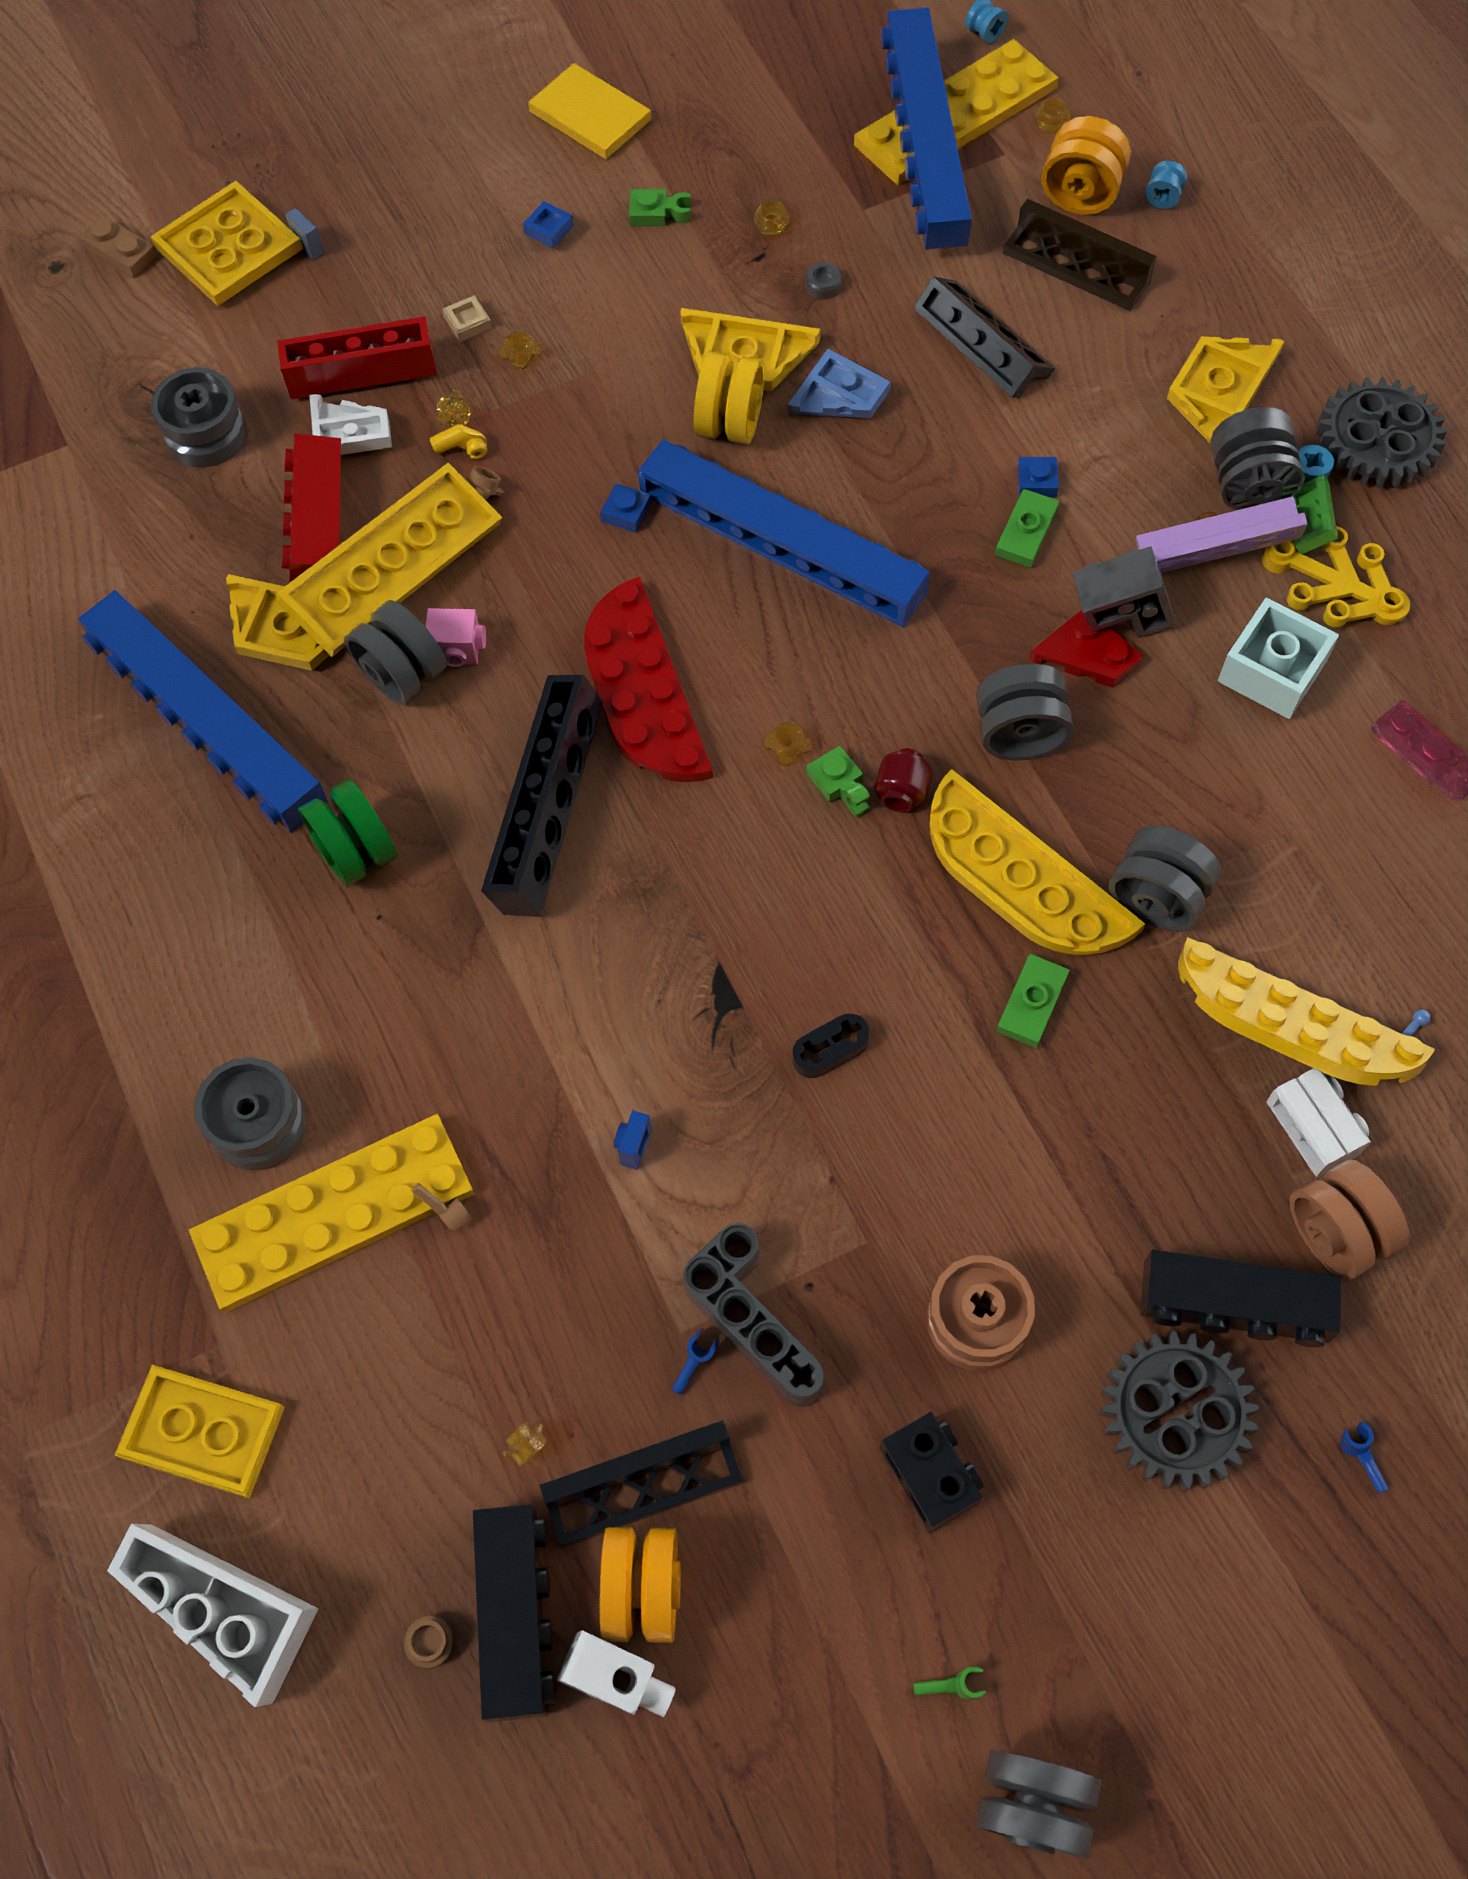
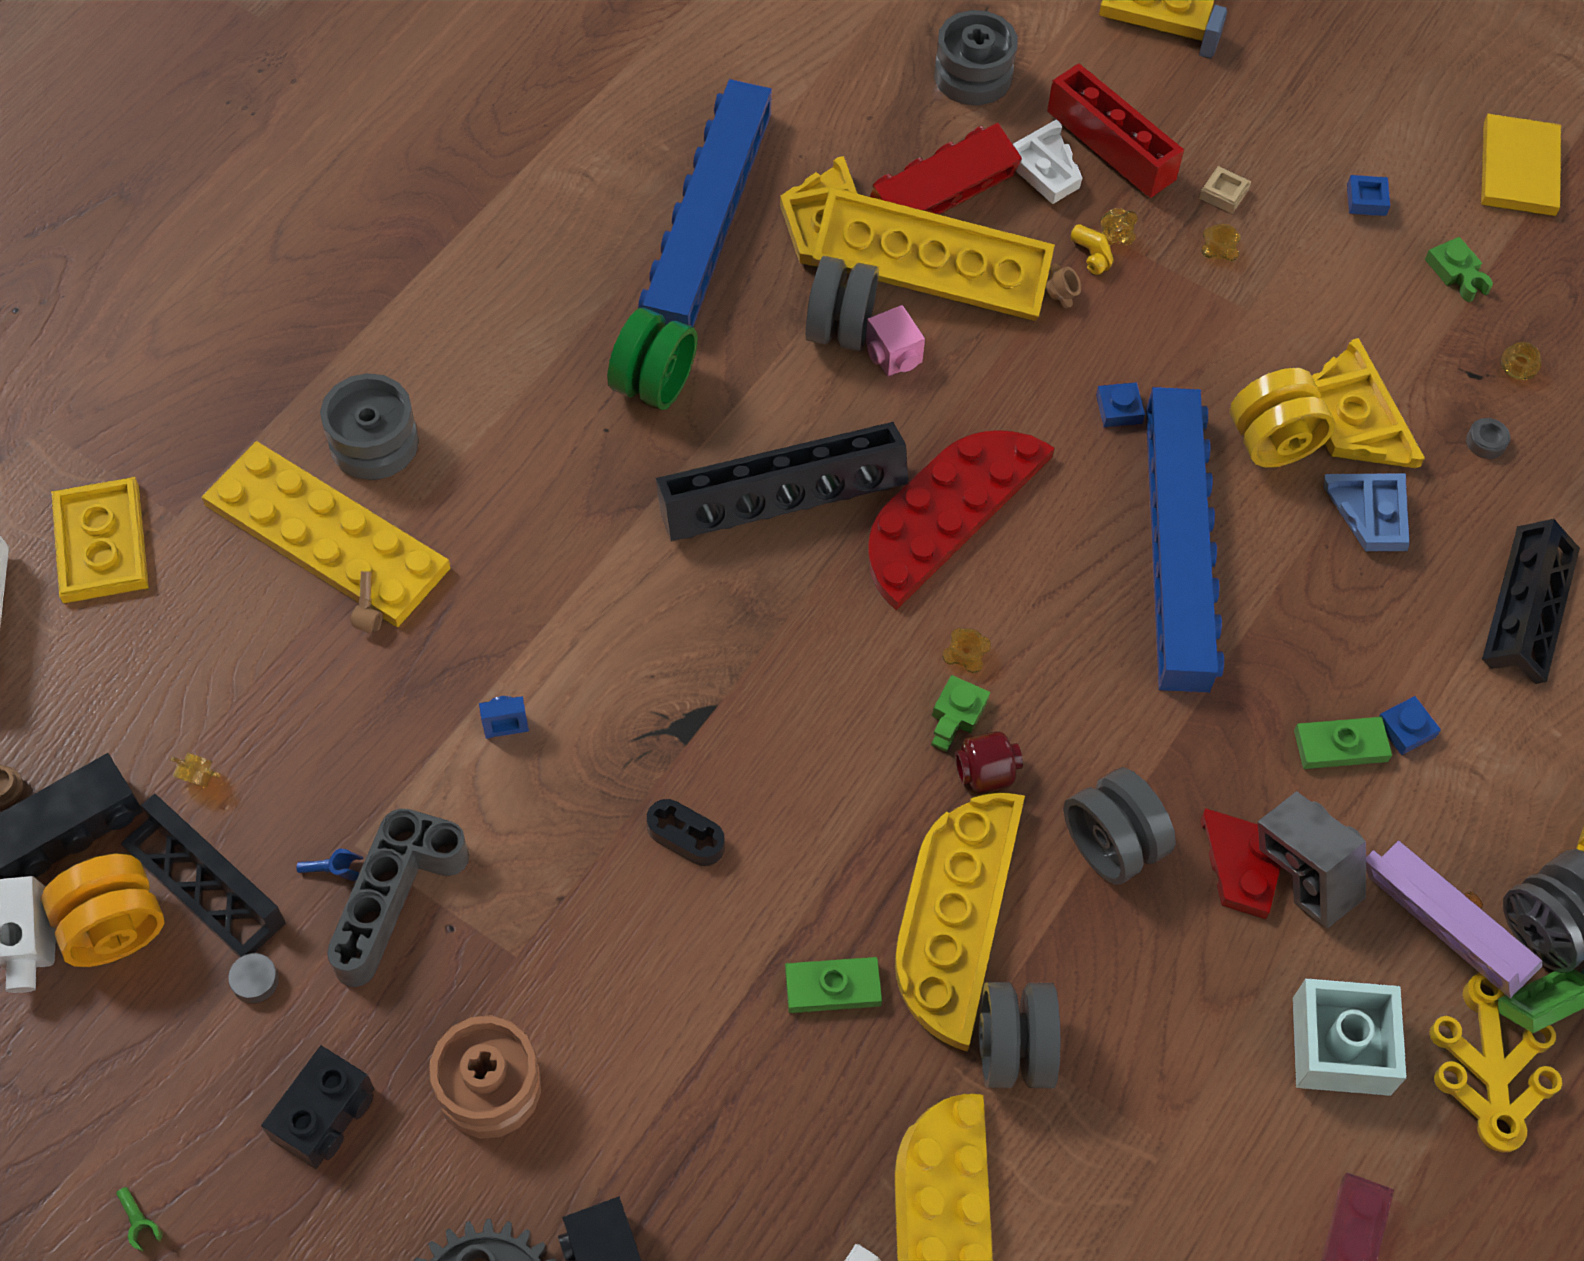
camera: 55 degrees right, 5 degrees down
none -> flat silver tile [228,953,279,1003]

